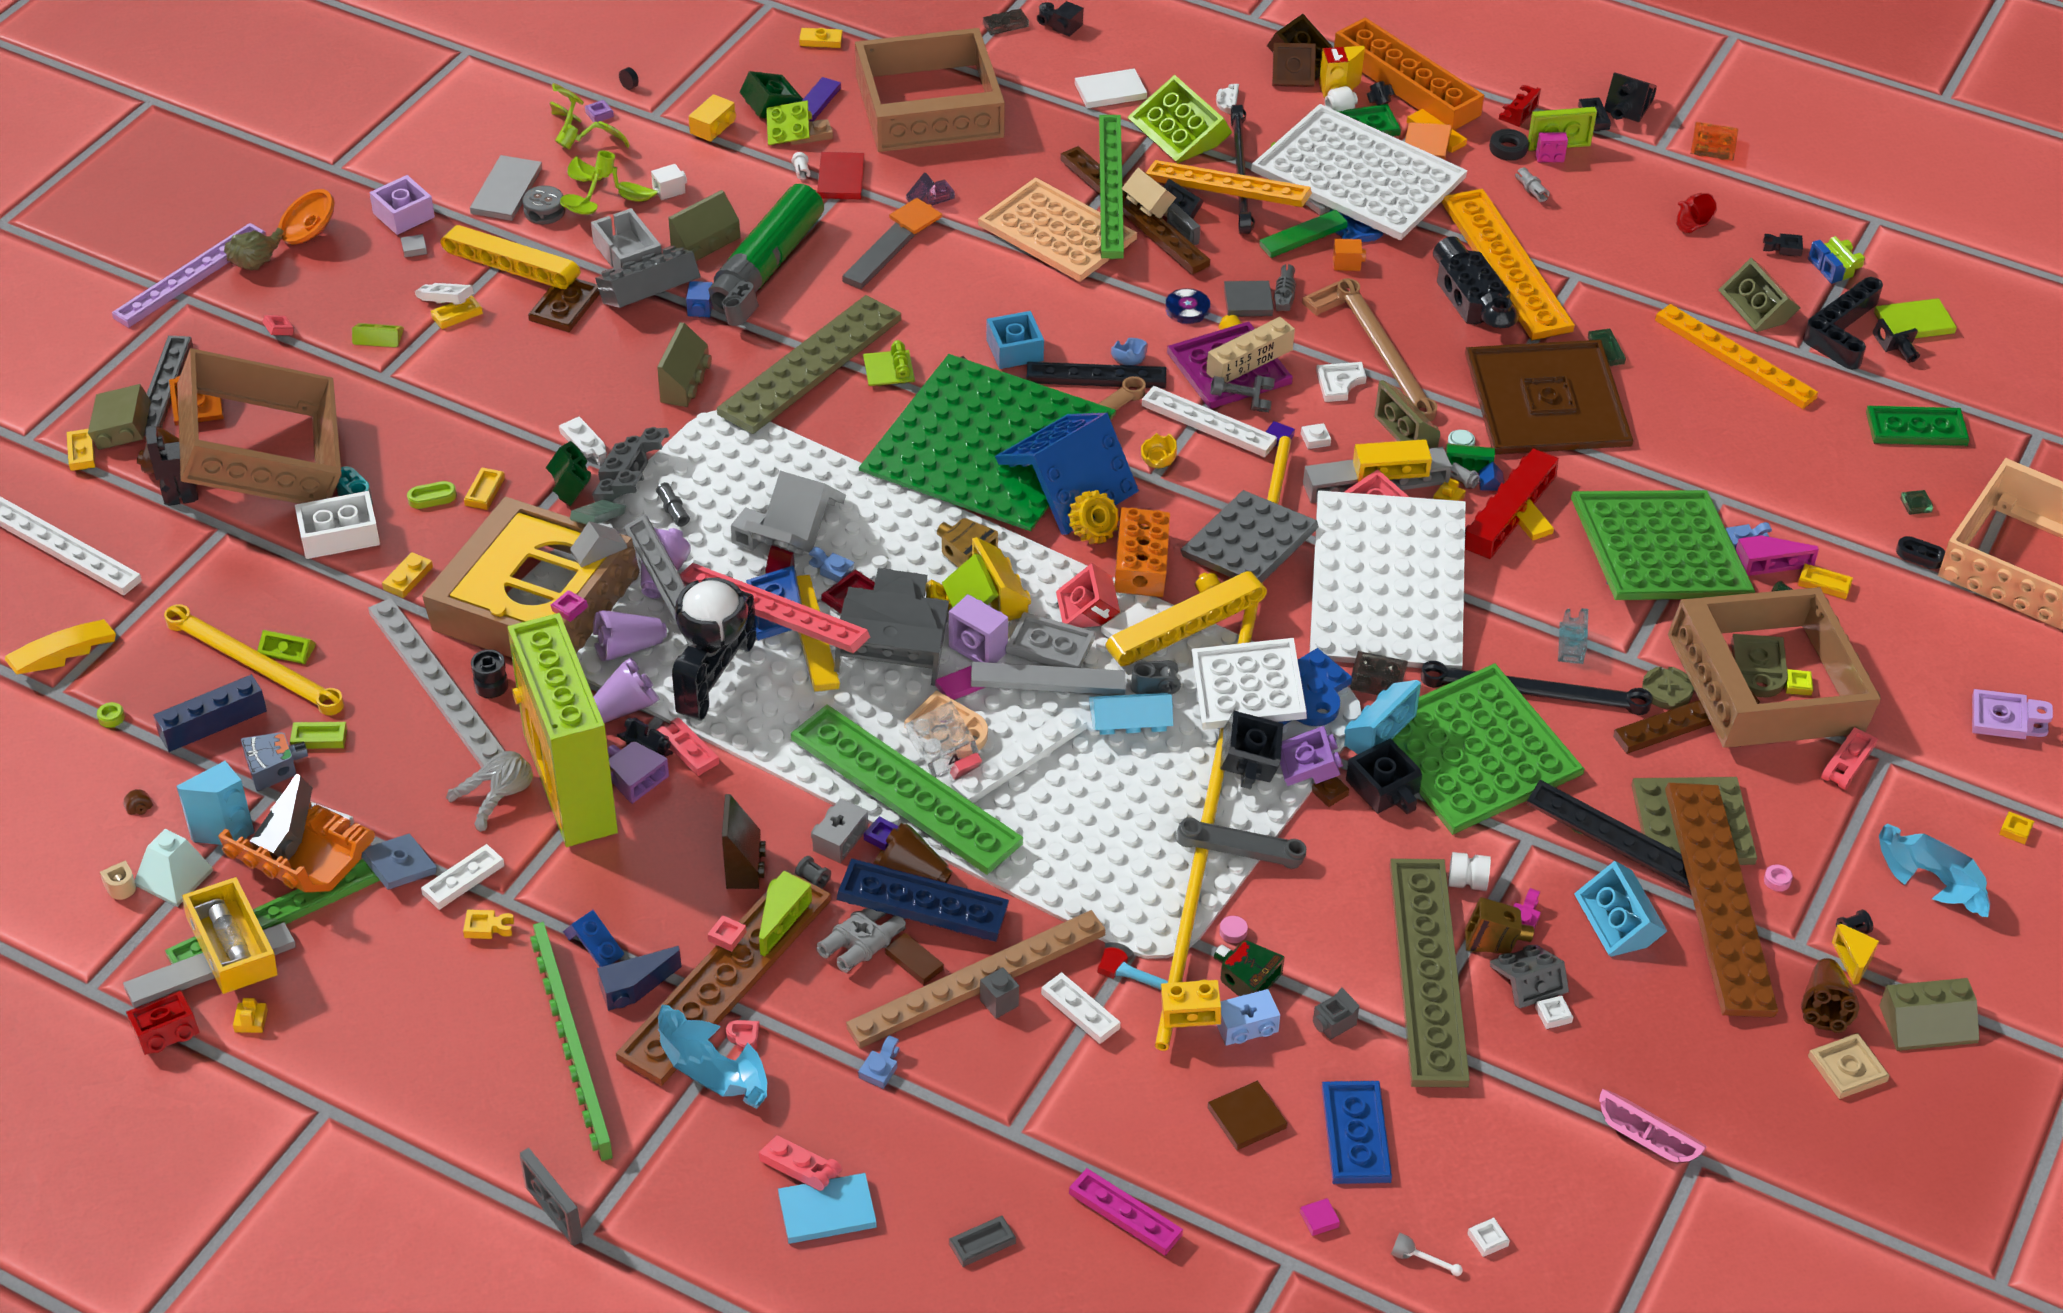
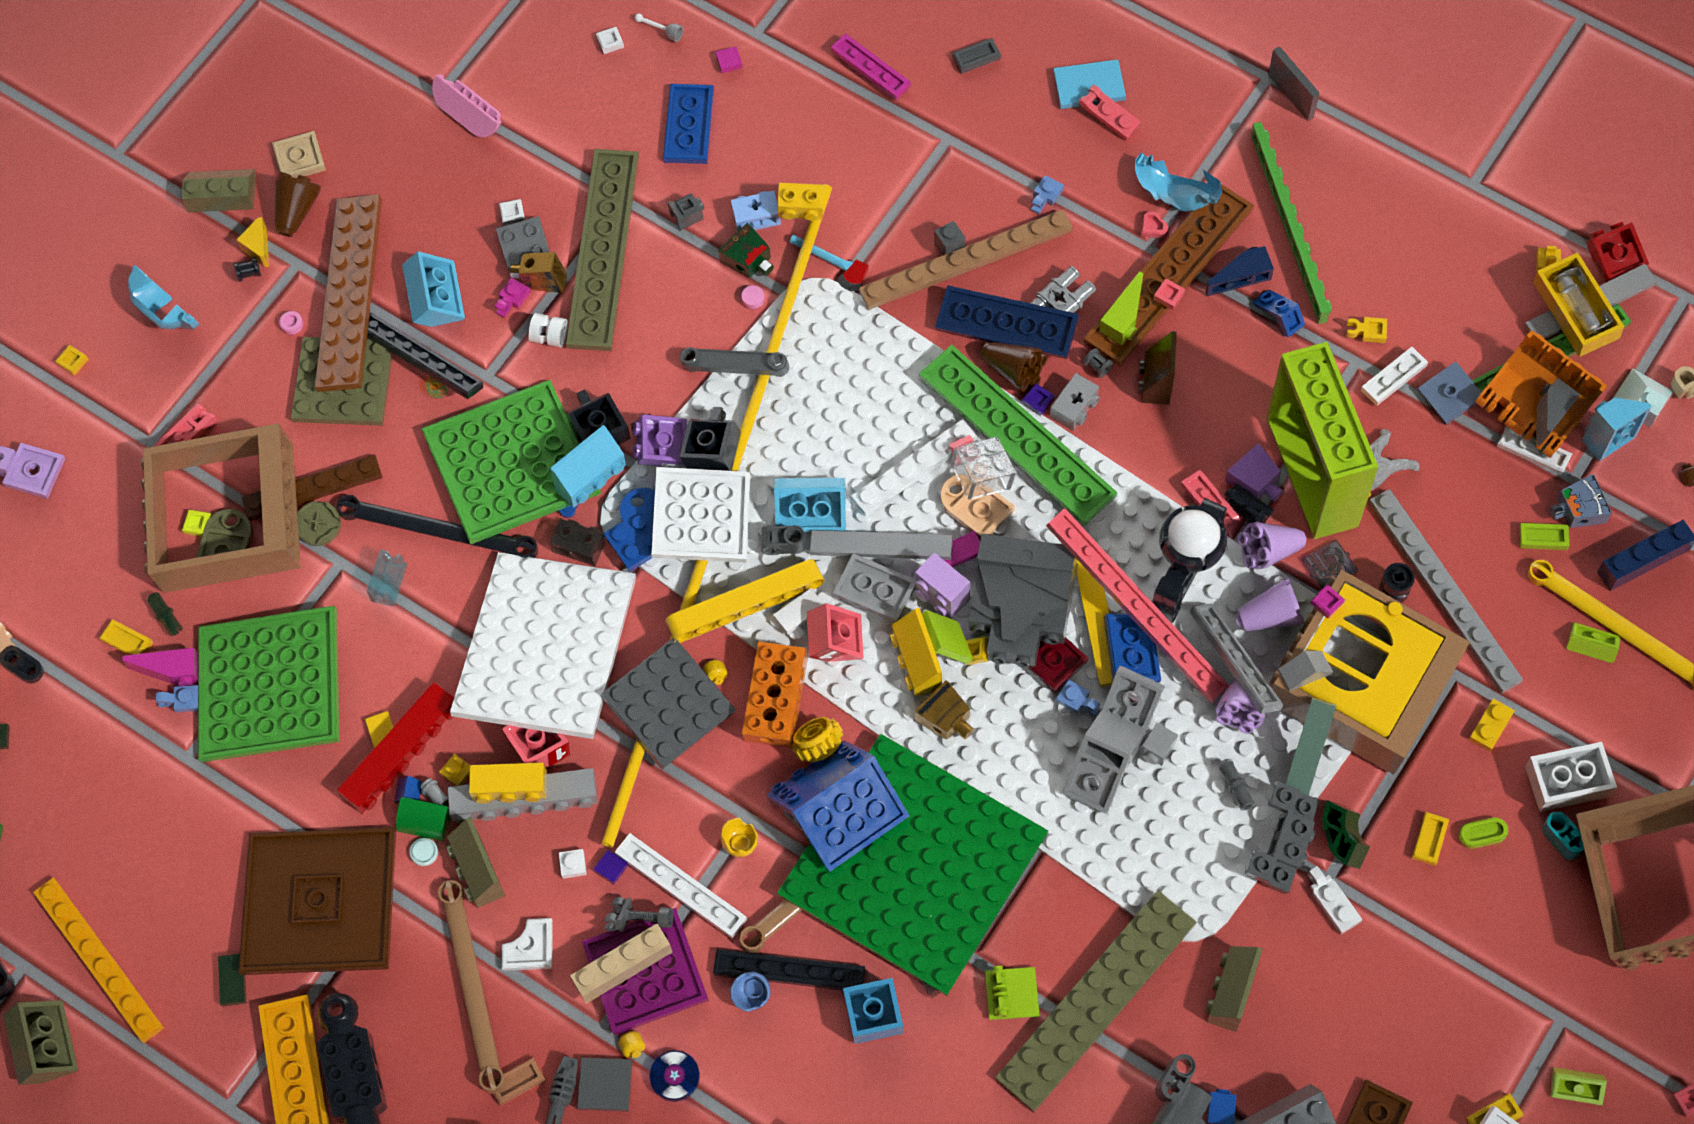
camera: 170 degrees left, 20 degrees up
reddish brown tile [885,933,944,985] -> none
white plate [1041,972,1121,1044] -> none
reddish brown tile [1208,1080,1287,1150] -> none

